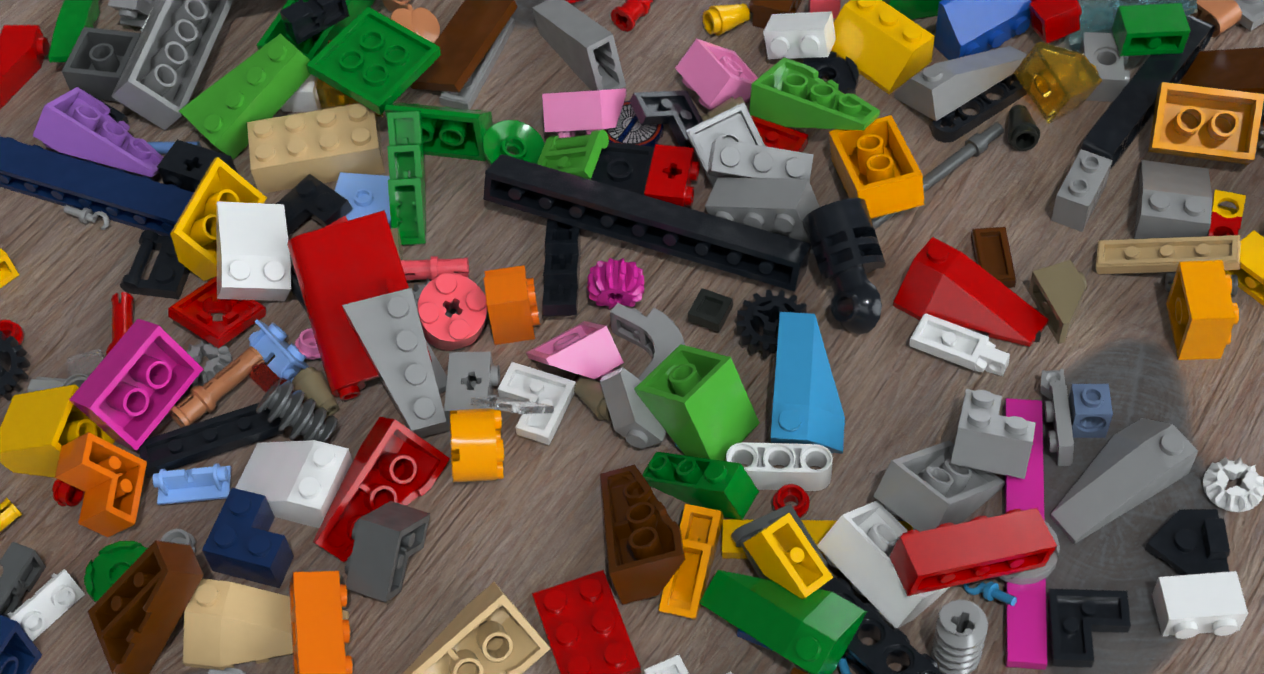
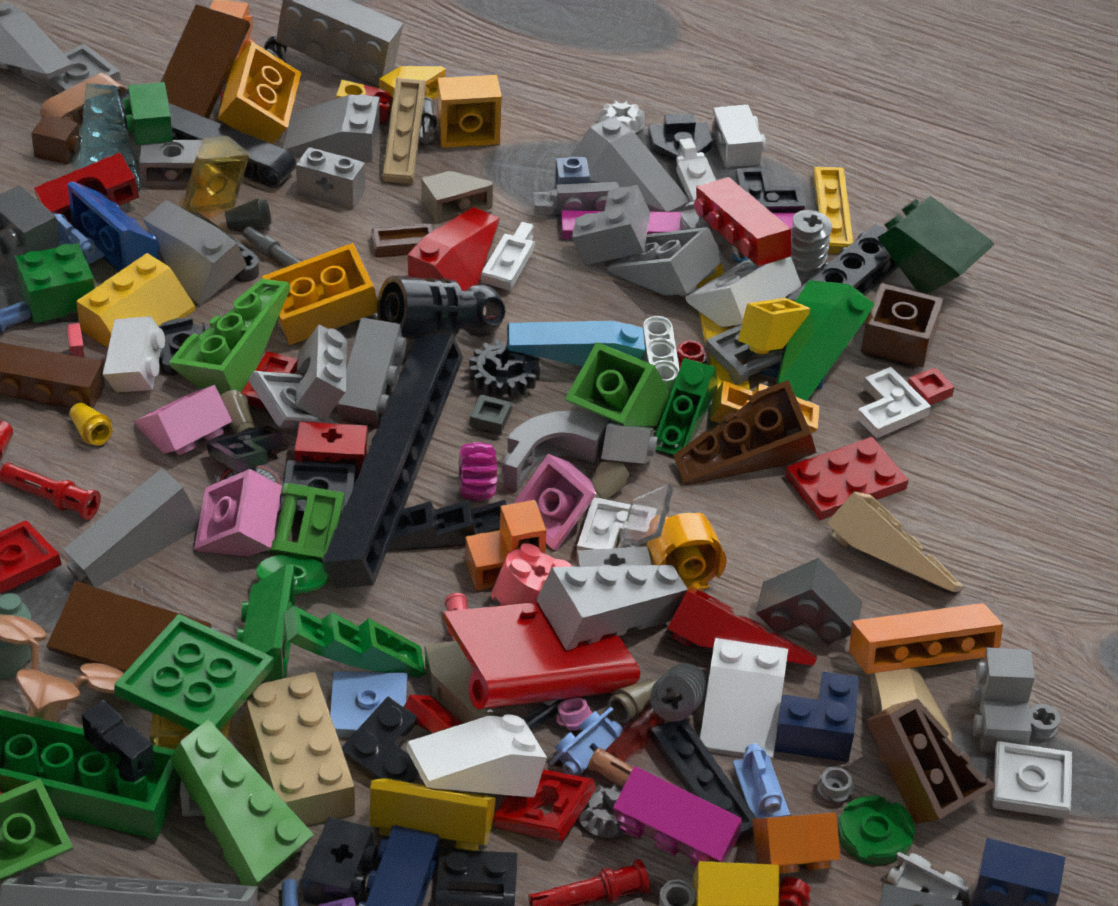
camera: 105 degrees left, 10 degrees down
none -> white hinge [676,138,716,202]

